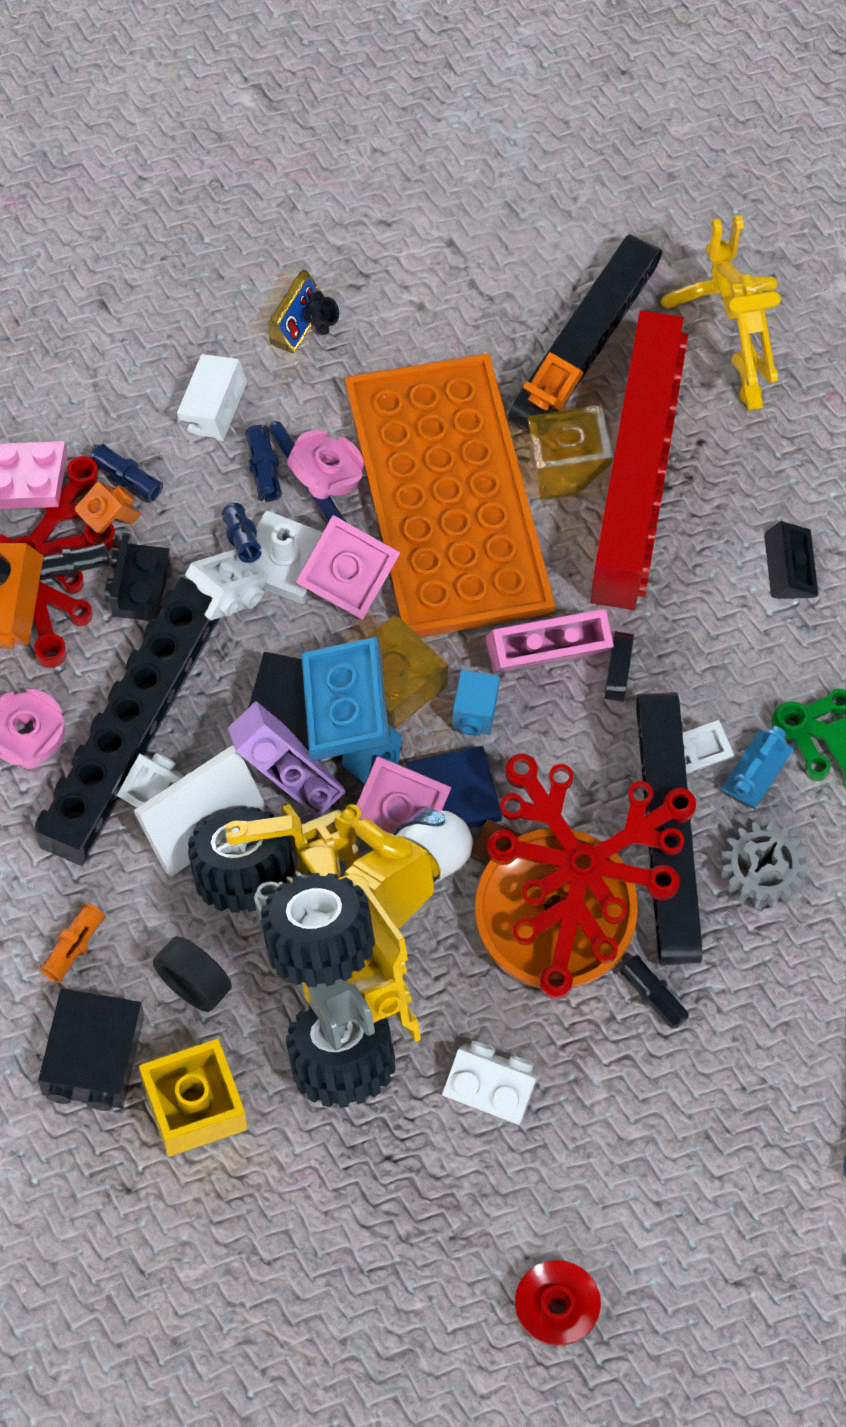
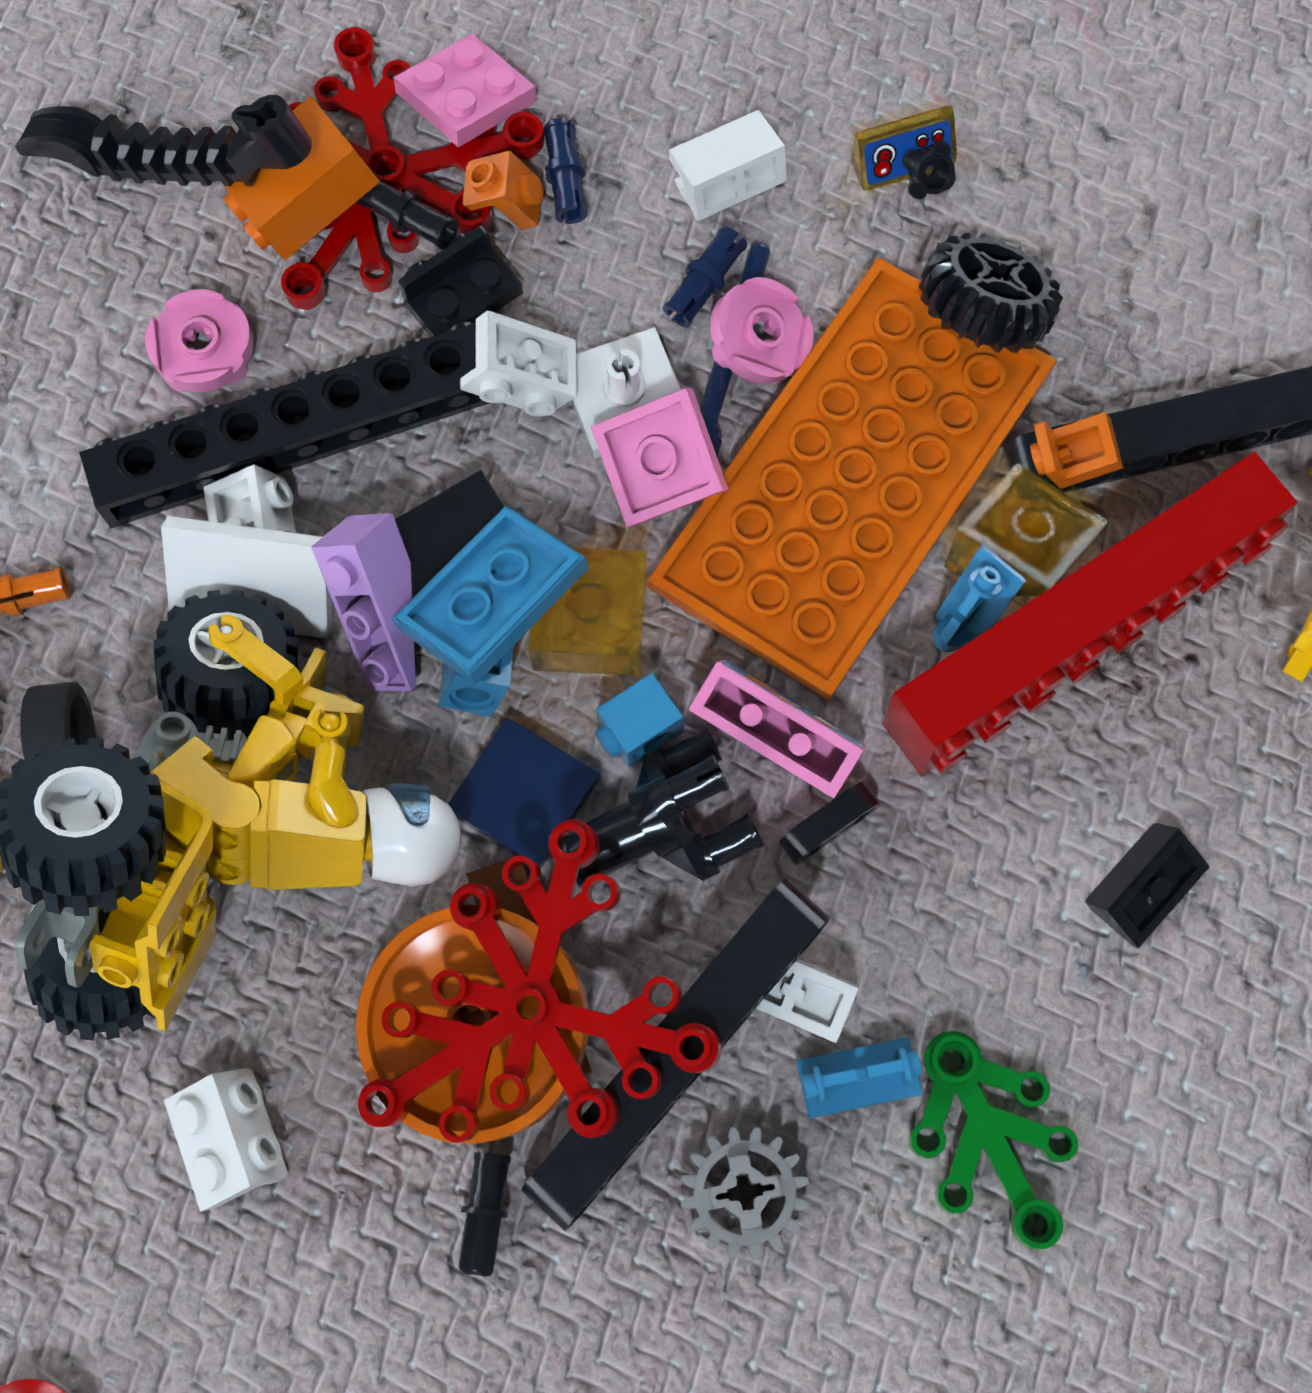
camera: 50 degrees right, 10 degrees up
dark blue pin [222,503,262,563] -> none
bright pink plate [356,756,451,835] -> none
none -> black wheel [562,728,764,888]
none -> black gear [919,233,1063,353]
none -> dark azure hinge [933,545,1026,652]

